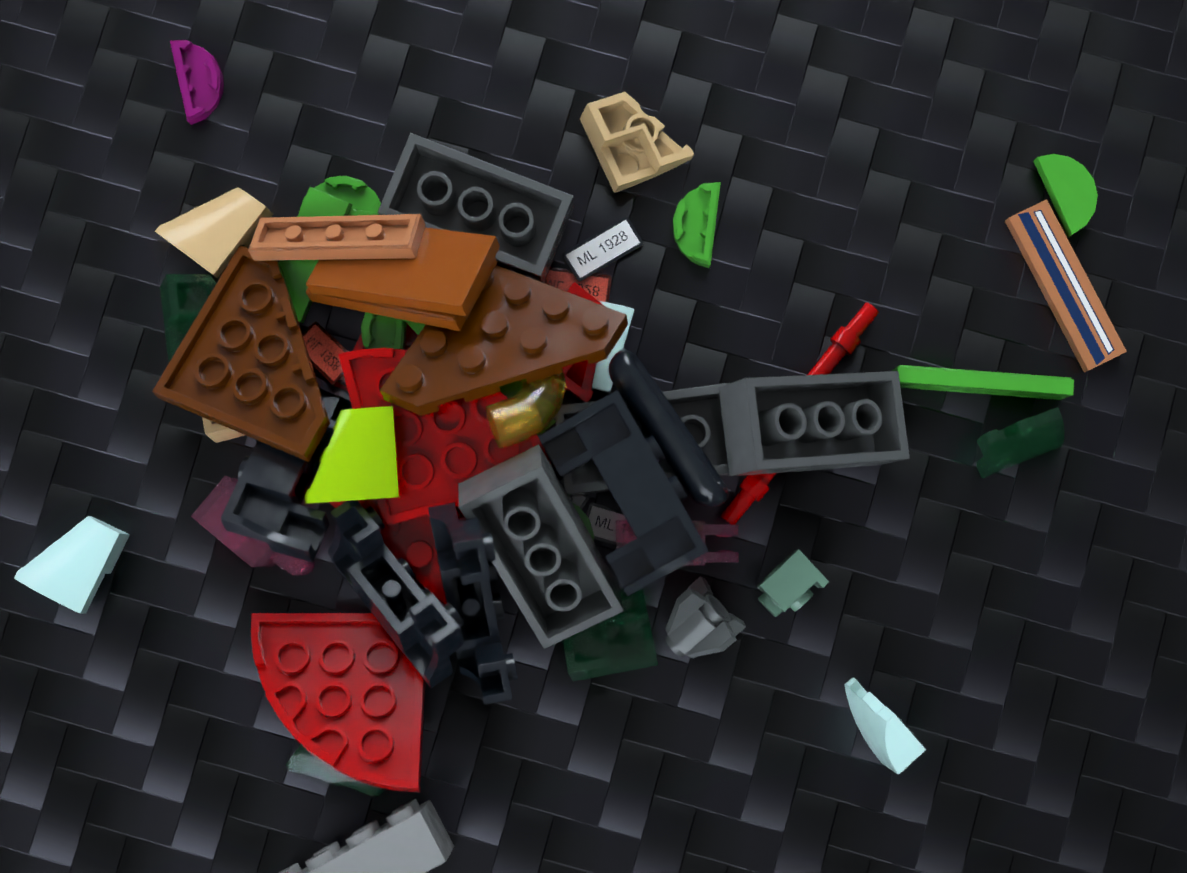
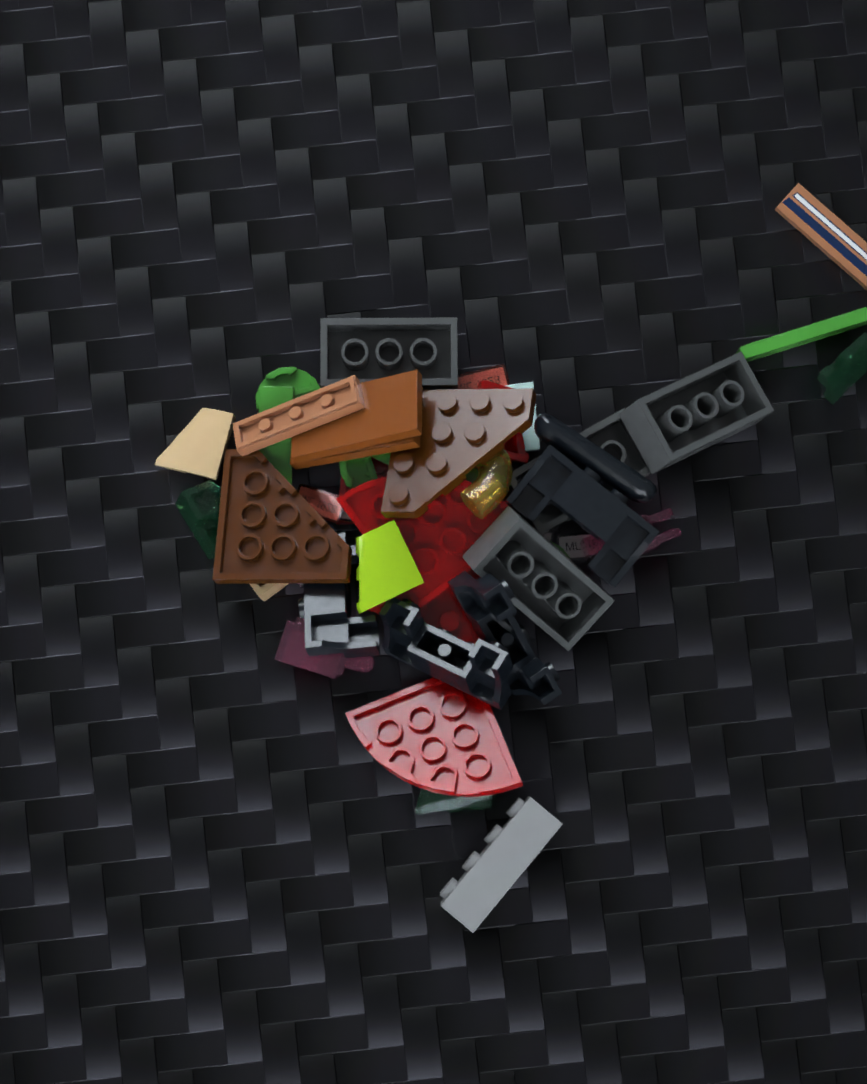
camera: 25 degrees left, 0 degrees up
light aqua slope [14,516,130,614] -> none
magenta tile [170,40,224,125] -> none
white sticker [563,217,643,281] -> none
clear green slope [563,588,658,681] -> none
tan slope [580,92,694,193] -> none
dark grey brick [665,576,746,658] -> none
bright green tile [673,182,721,268] -> none
red bar [721,302,879,527] -> none
sand green brick [756,549,829,617] -> none
light aqua slope [845,677,926,774] -> none
bright green tile [1034,154,1098,238] -> none

